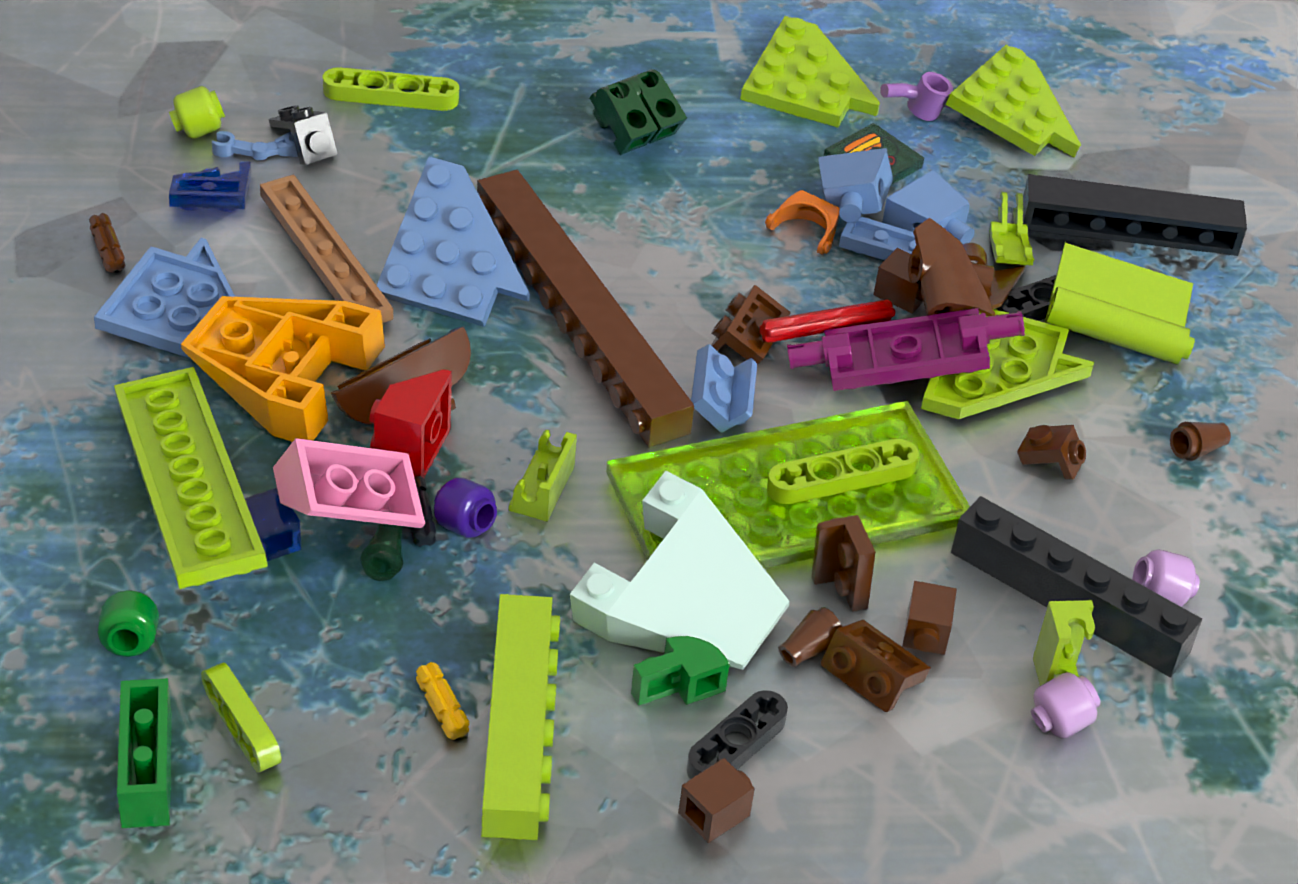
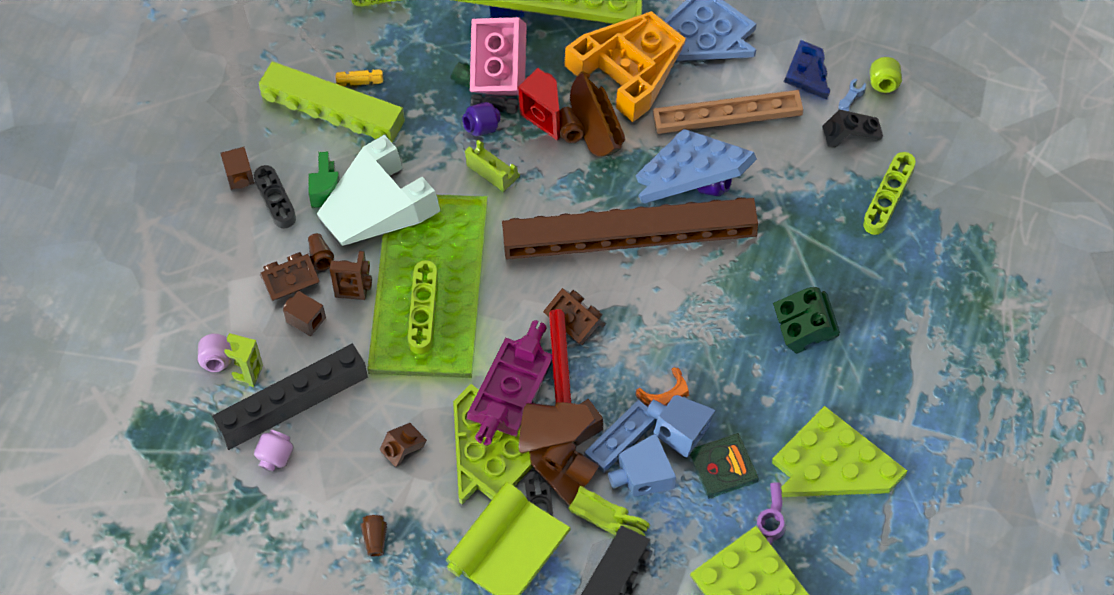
camera: 120 degrees right, 15 degrees up
reddish brown axle [89,213,126,273] -> none
medium blue bracket [691,344,757,433] -> none

